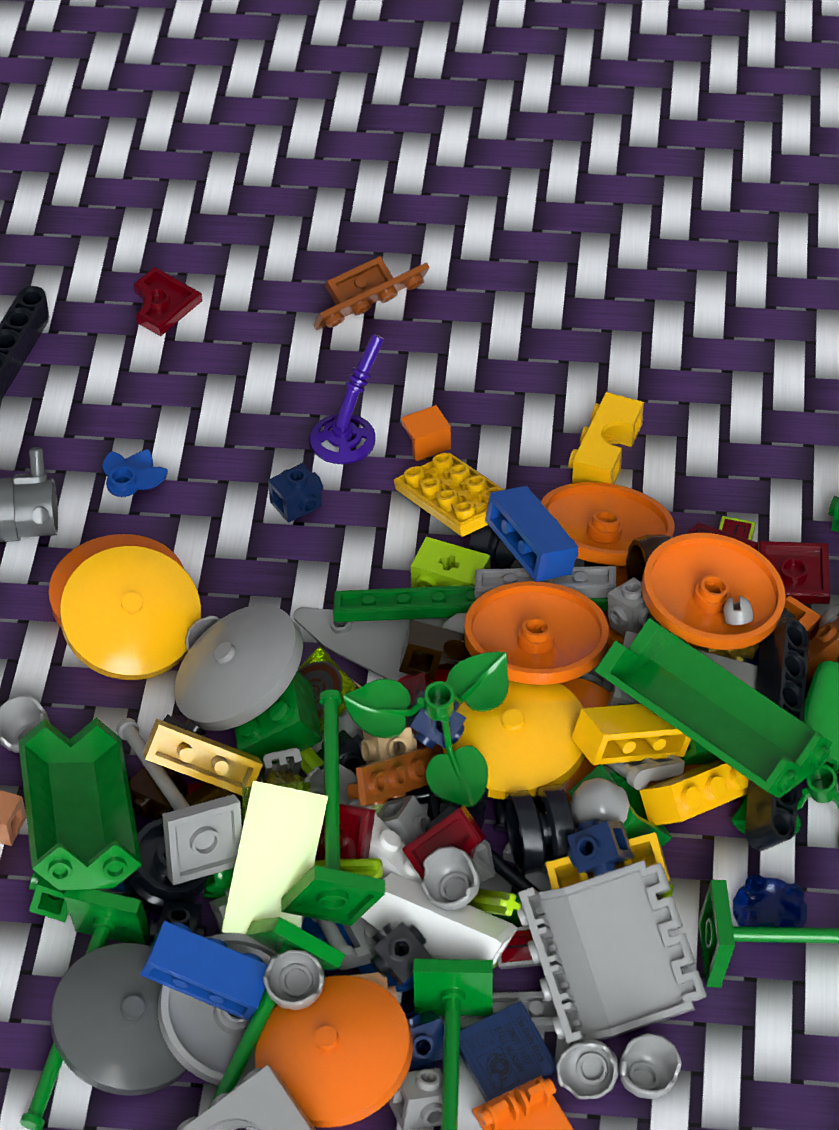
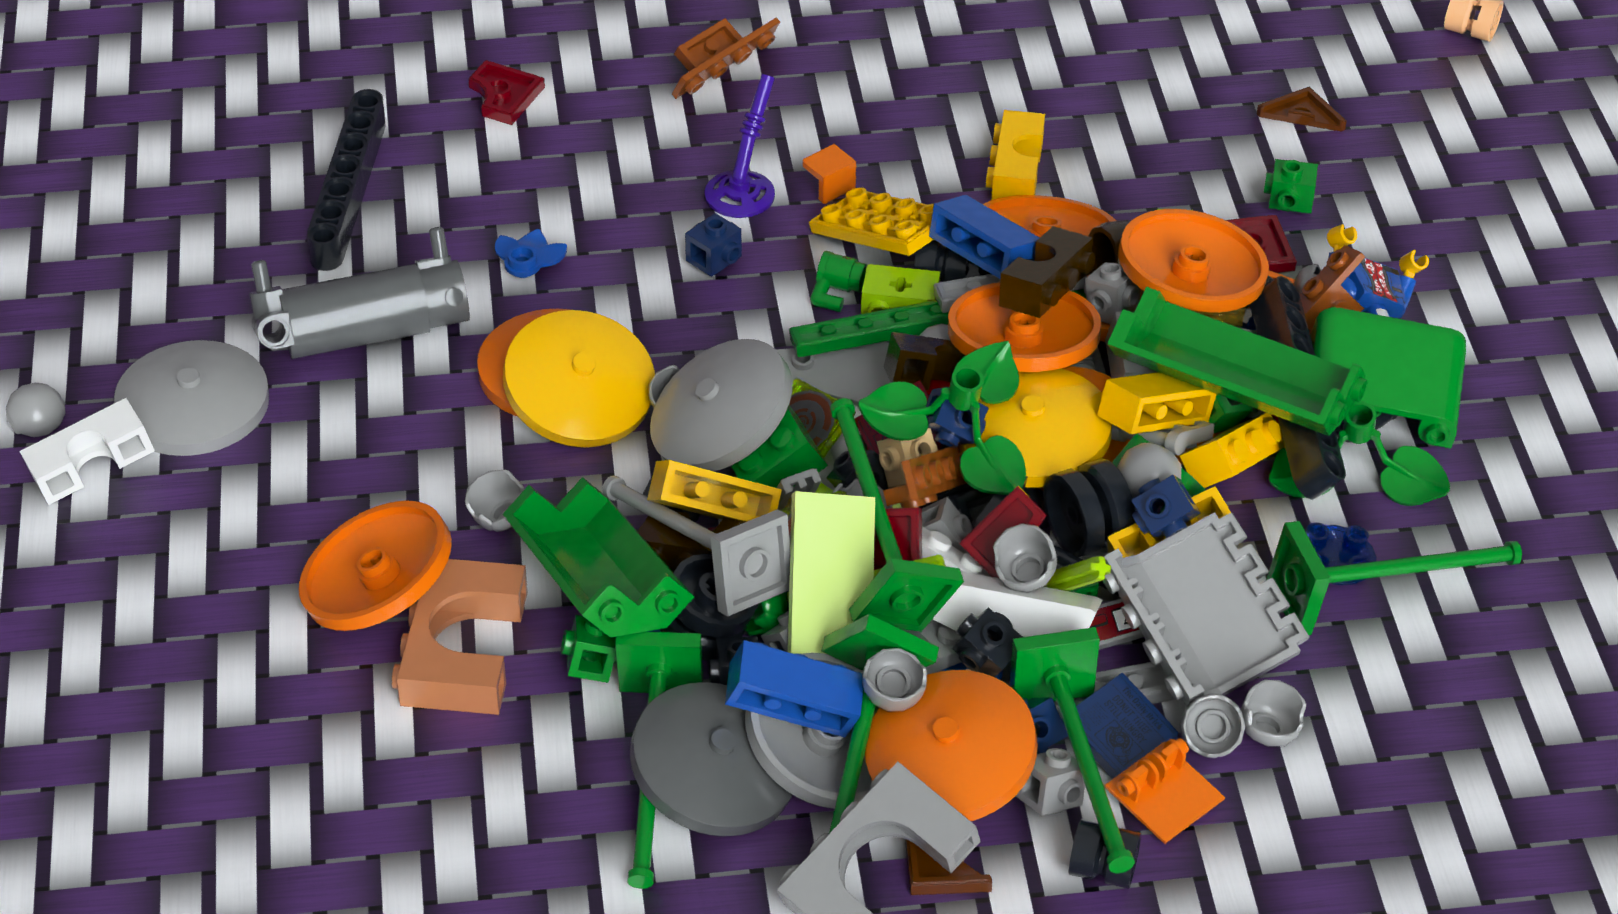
camera: 15 degrees left, 5 degrees down
light grey hinge [723,596,754,625] -> none
none -> green piece [810,251,867,312]
none -> dark brown arch [999,226,1095,318]

